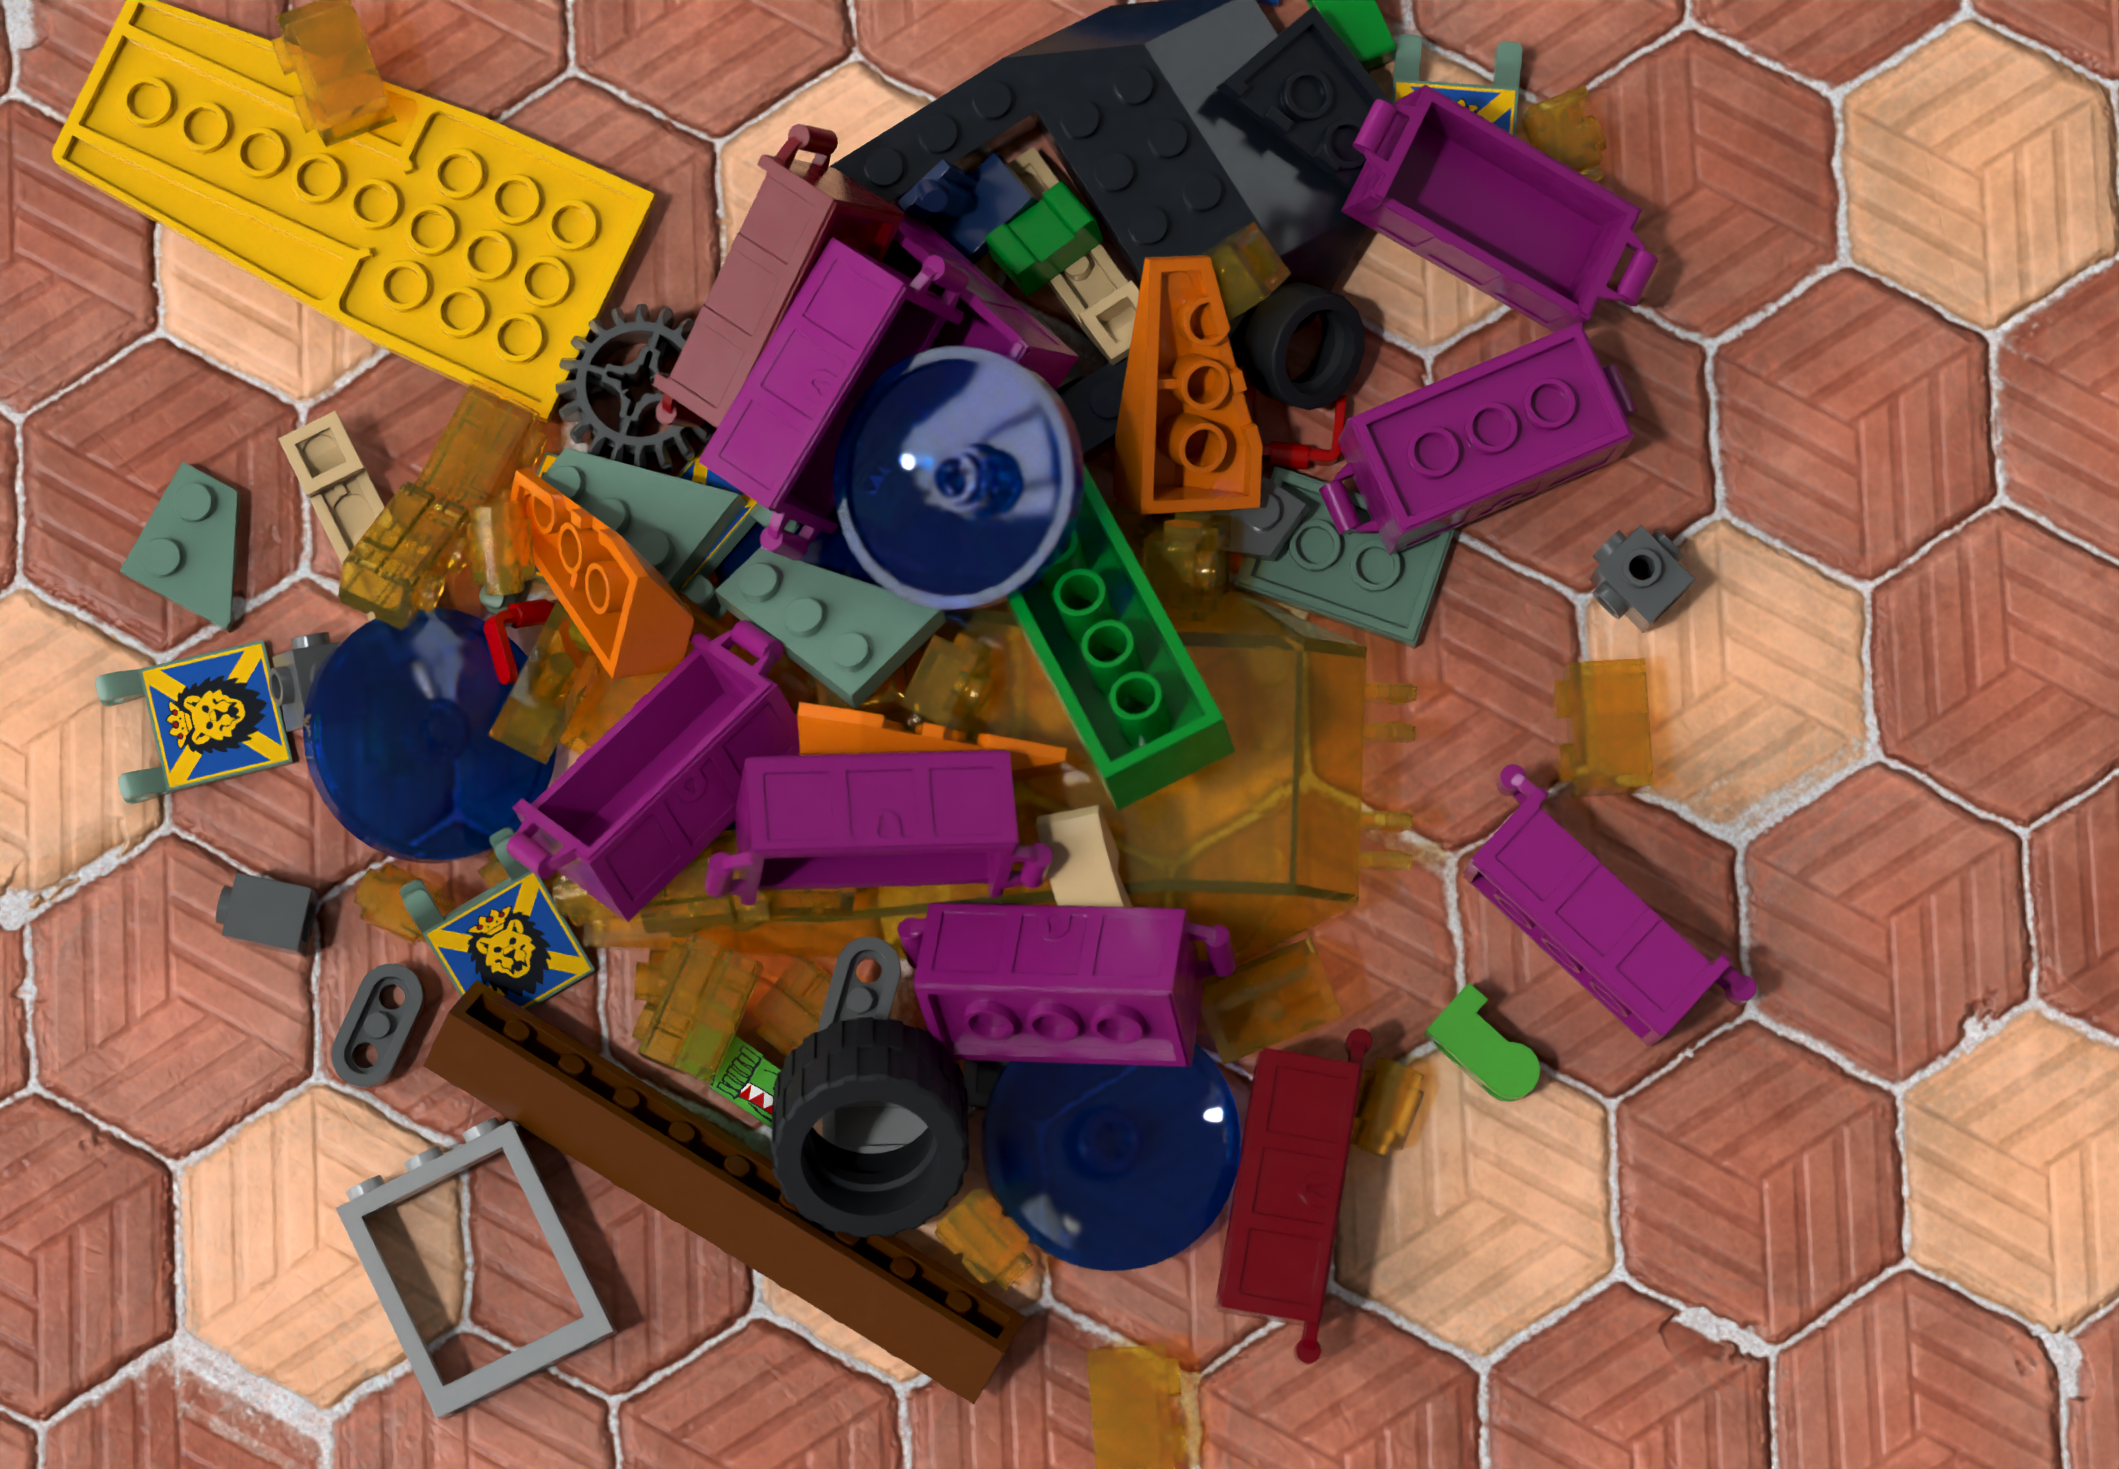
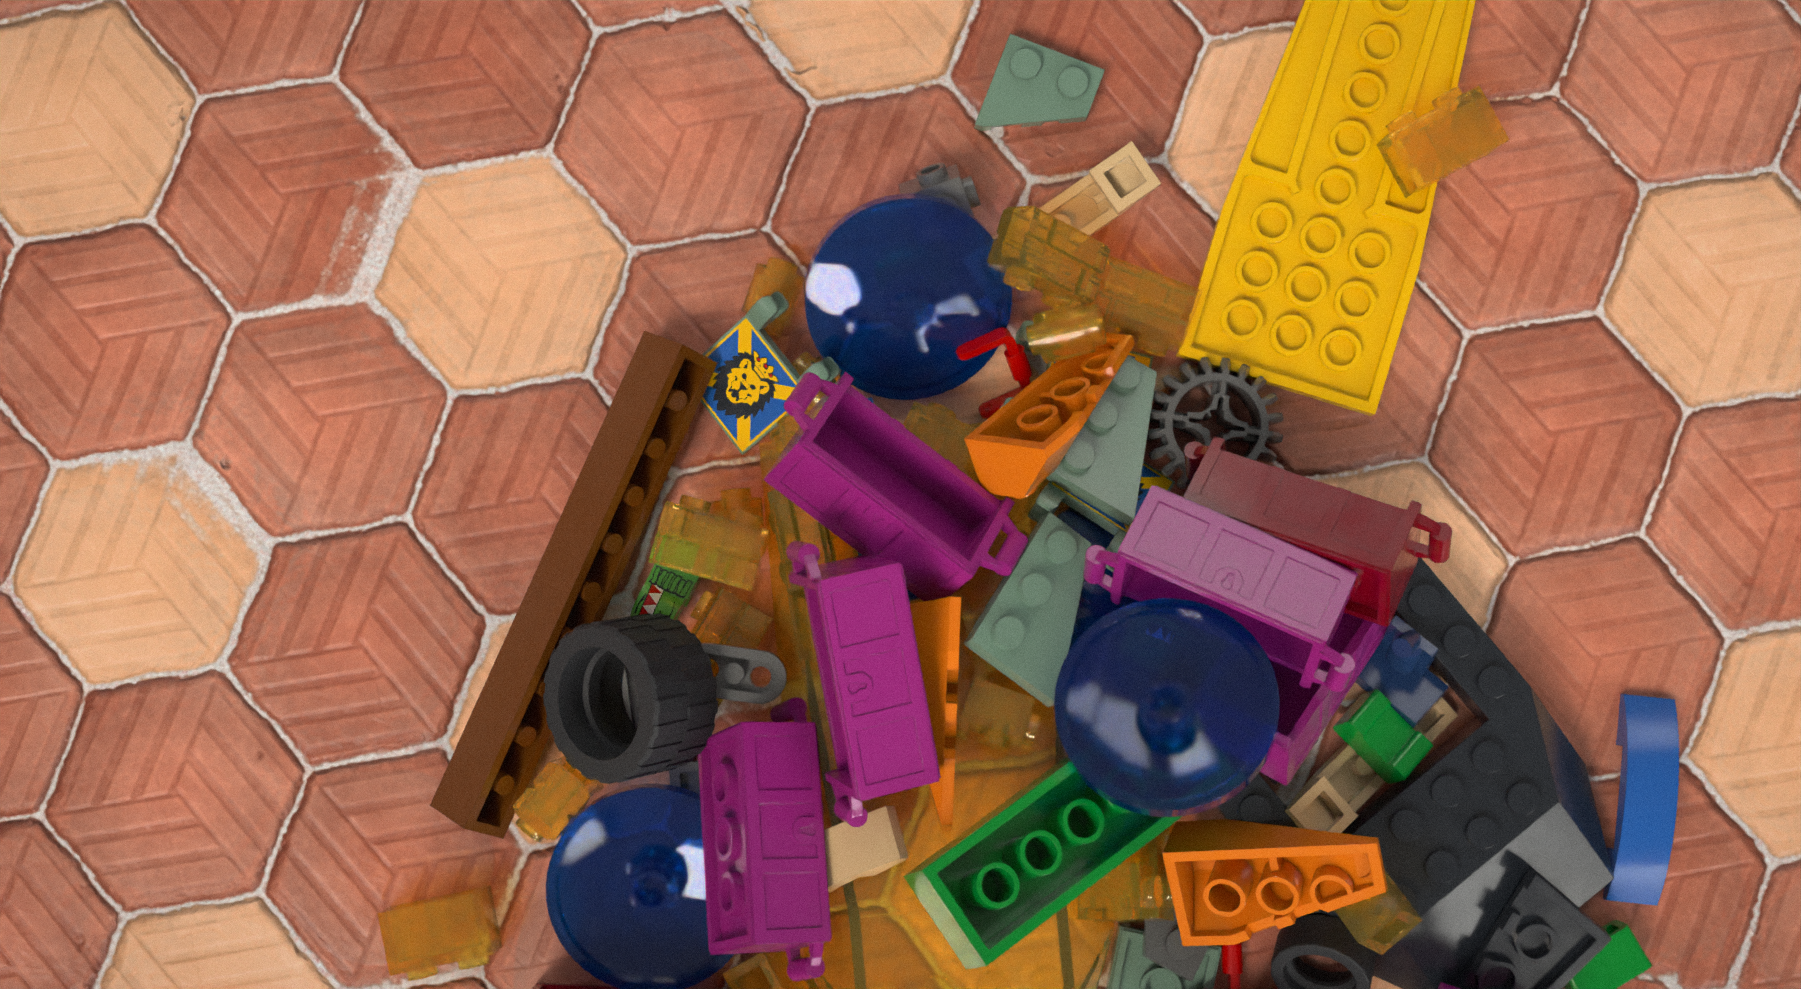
camera: 80 degrees right, 5 degrees up
flag [95,640,293,804] -> none
dark grey brick [216,872,320,957] -> none
dark grey plate [331,964,425,1088] -> none
light grey window [336,1117,618,1420] -> none
clear yellow brick [488,602,599,765] -> none

